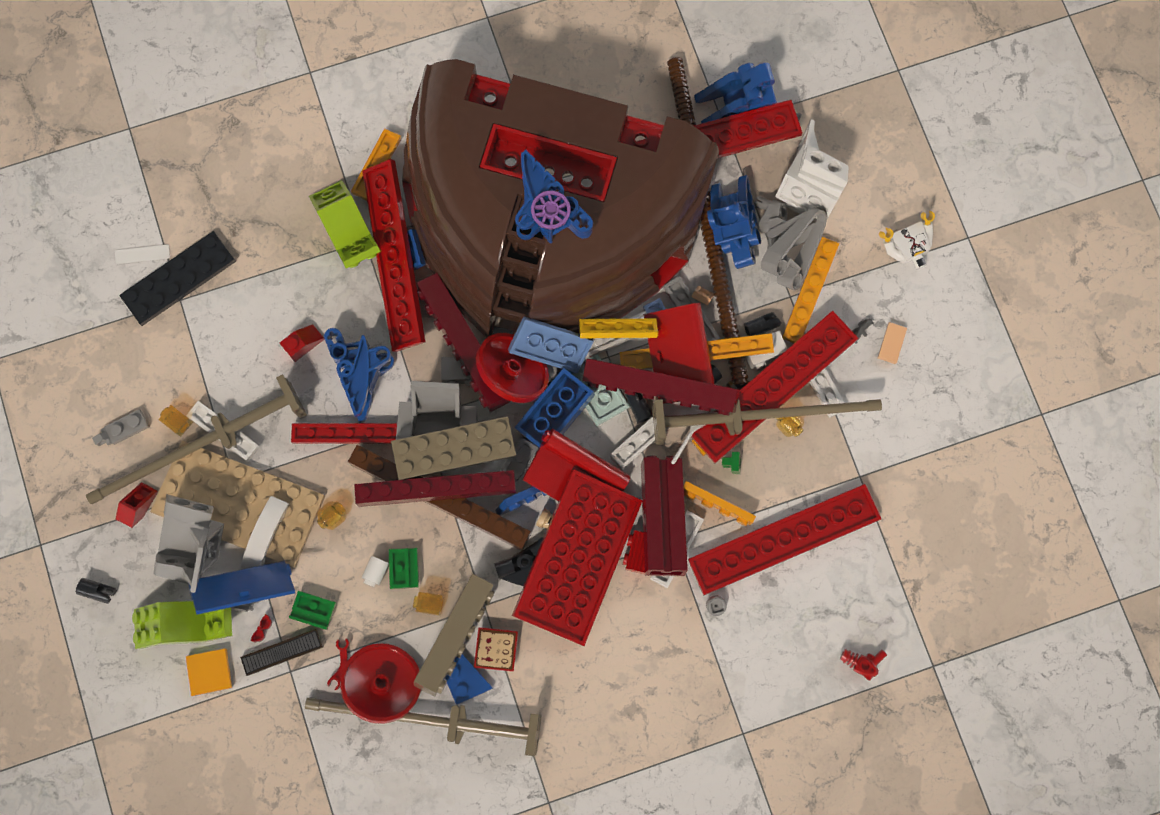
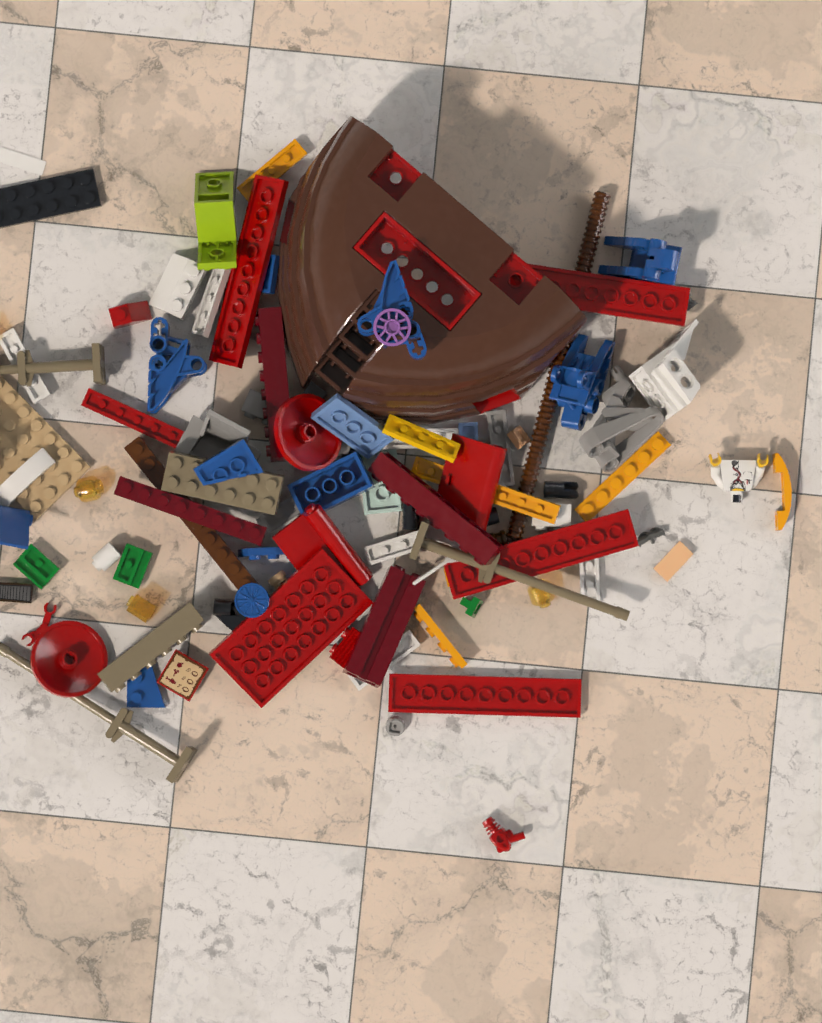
camera: 30 degrees right, 10 degrees up
none -> white slope [149,253,207,321]
none -> white plate [191,269,231,338]
none -> blue wing [193,438,264,486]
none -> blue wheel [234,583,269,618]
none -> light orange slope [772,453,792,531]

